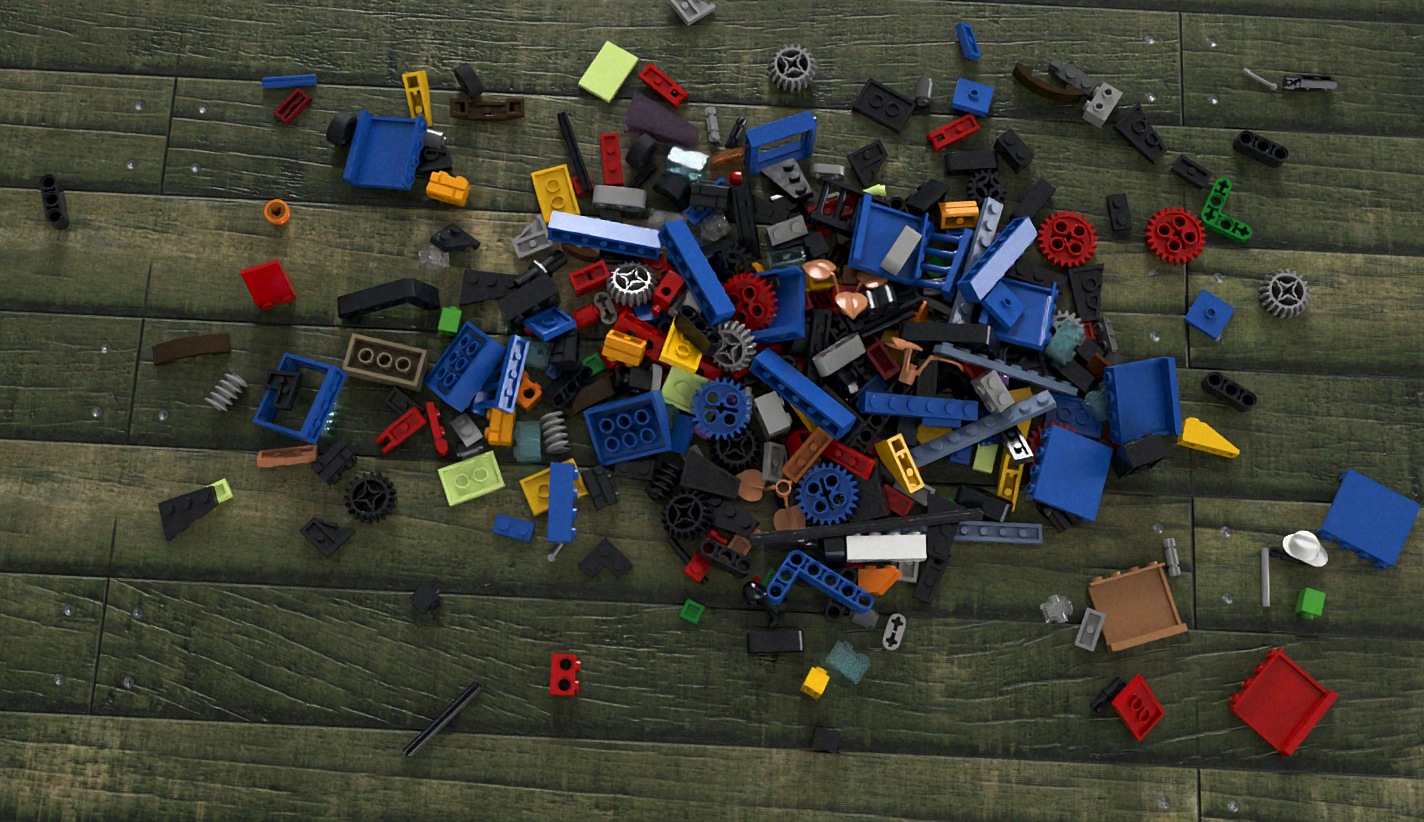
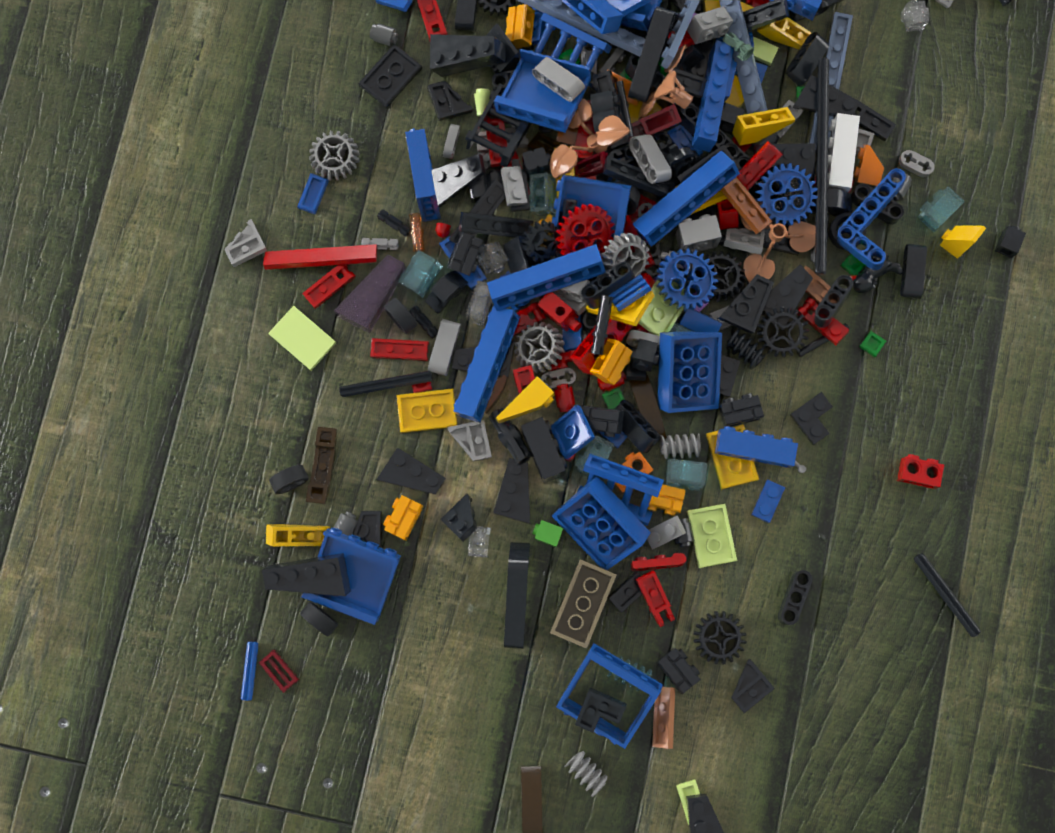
camera: 75 degrees left, 5 degrees up
red slope [240,259,296,310] -> none
orange piece [264,199,290,225] -> none
black brick [409,582,442,615] -> none
red plate [884,483,915,517] -> none
none -> black wedge [262,553,351,596]
none -> tile [263,244,378,270]
none -> blue tile [297,173,329,215]
none -> black wing [376,448,446,495]
none -> black wedge [430,34,505,77]
none -> yellow slope [496,376,554,423]
none -> black pin [591,295,614,355]
none -> blue tile [609,274,652,311]
none -> sand green piece [722,32,754,61]
none -> black beam [778,570,812,625]

